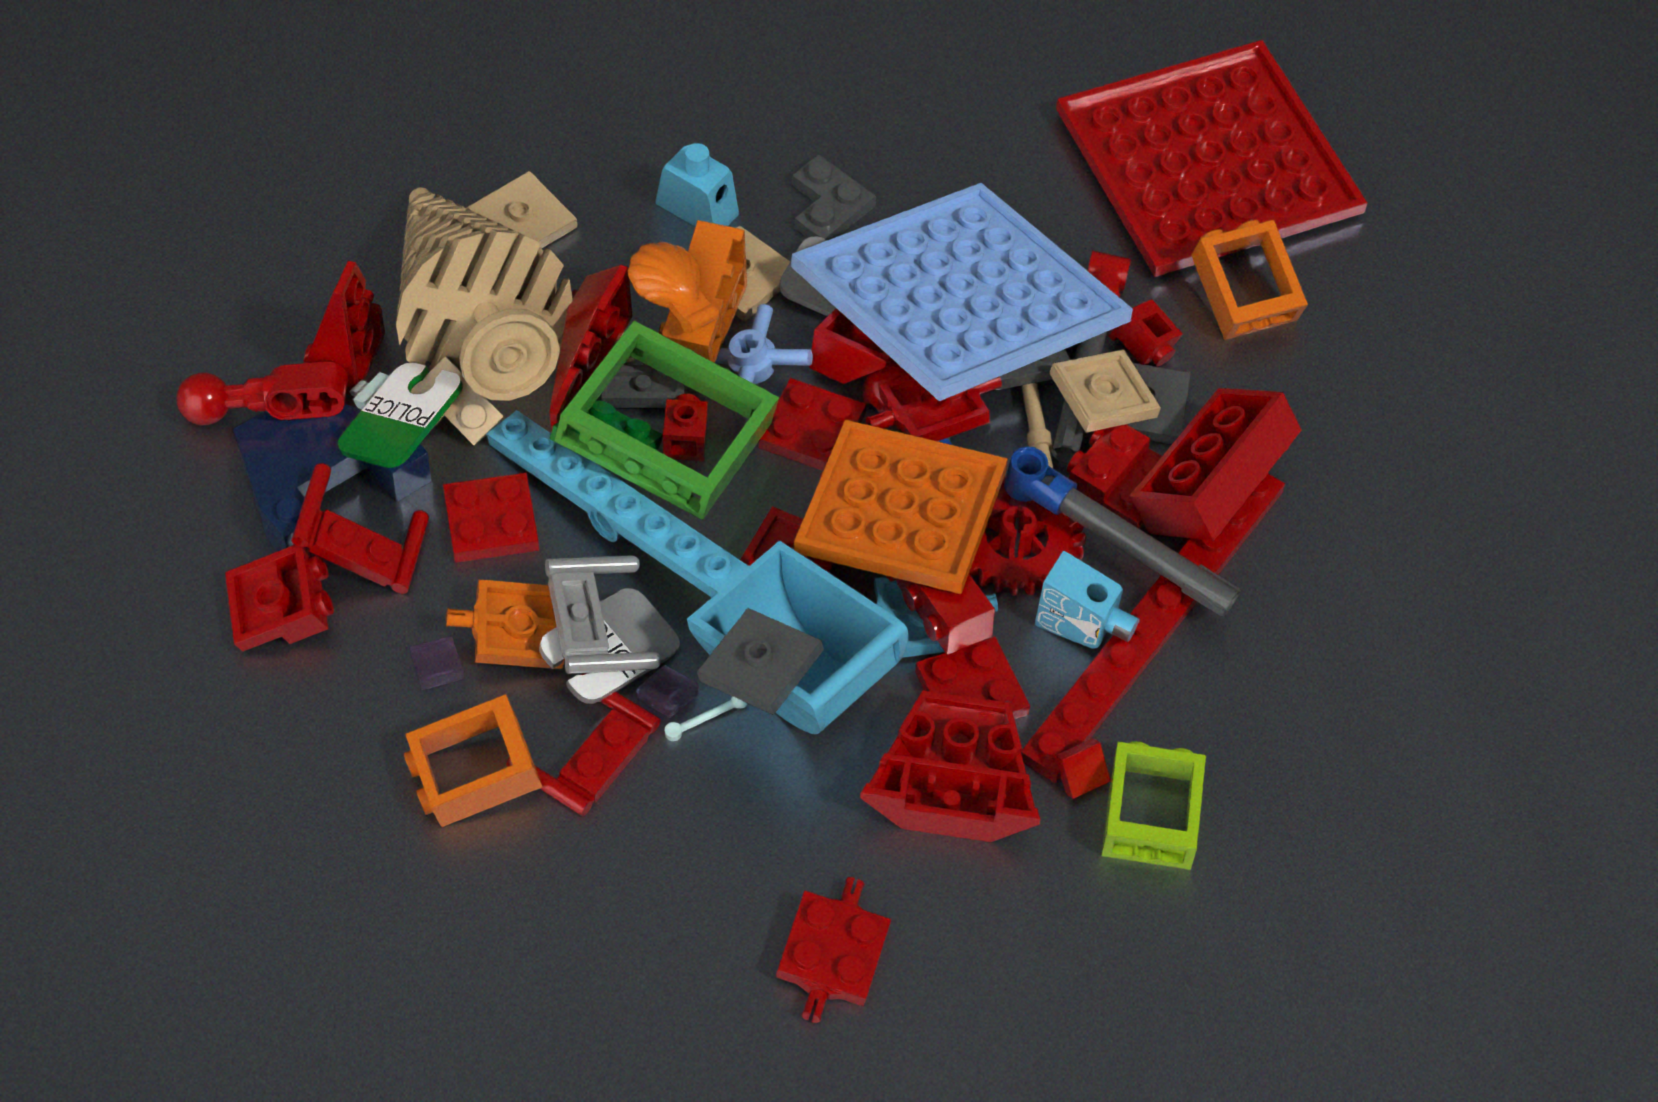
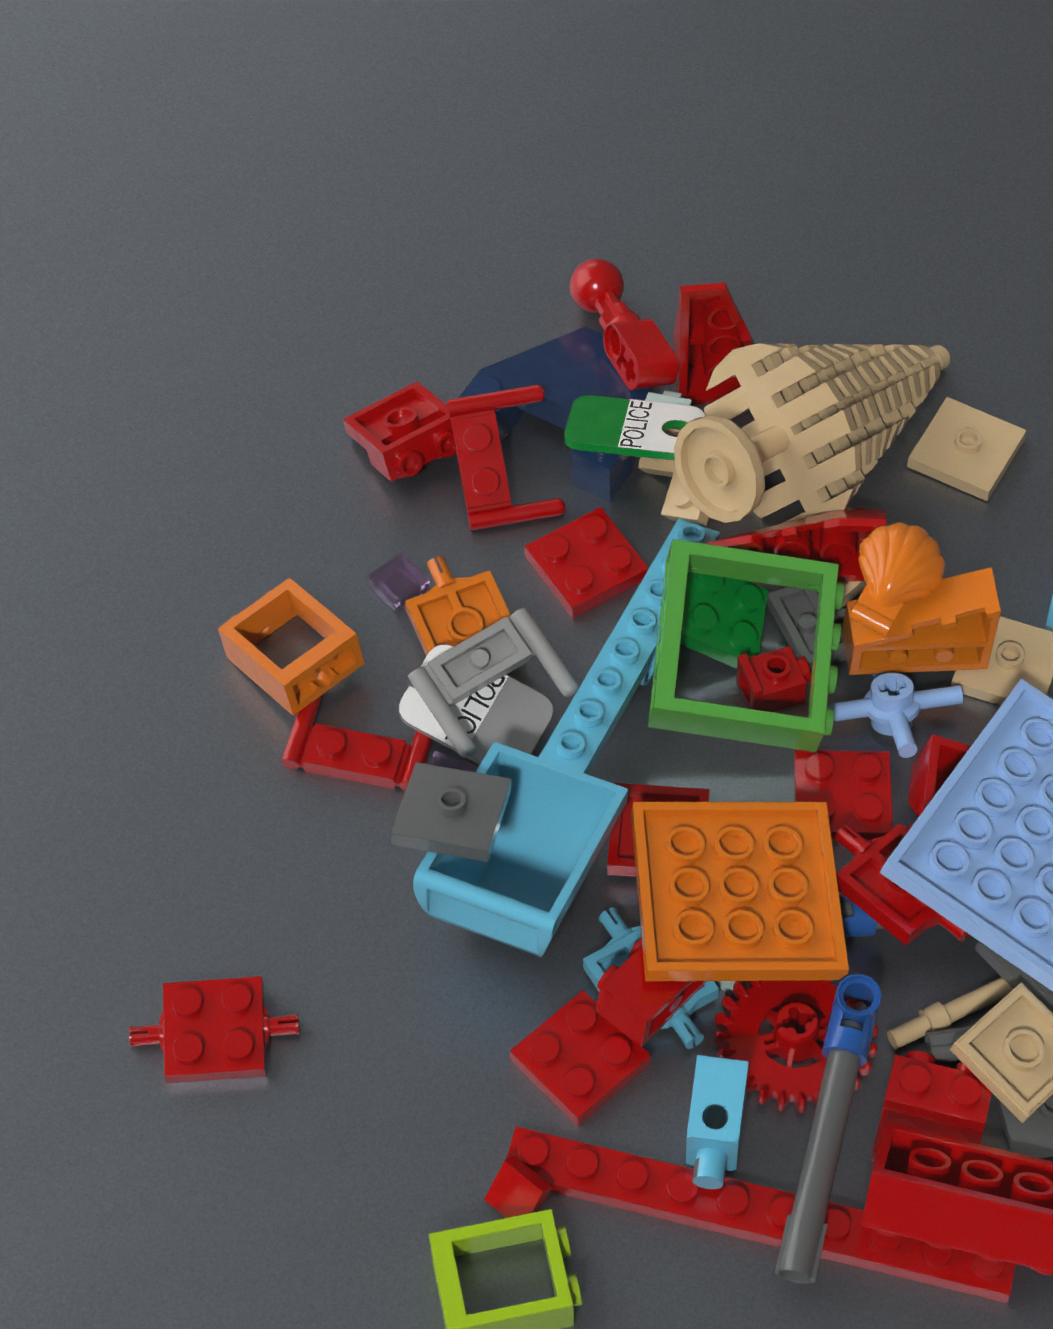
camera: 75 degrees right, 0 degrees up
red wedge [860,690,1040,842] -> none

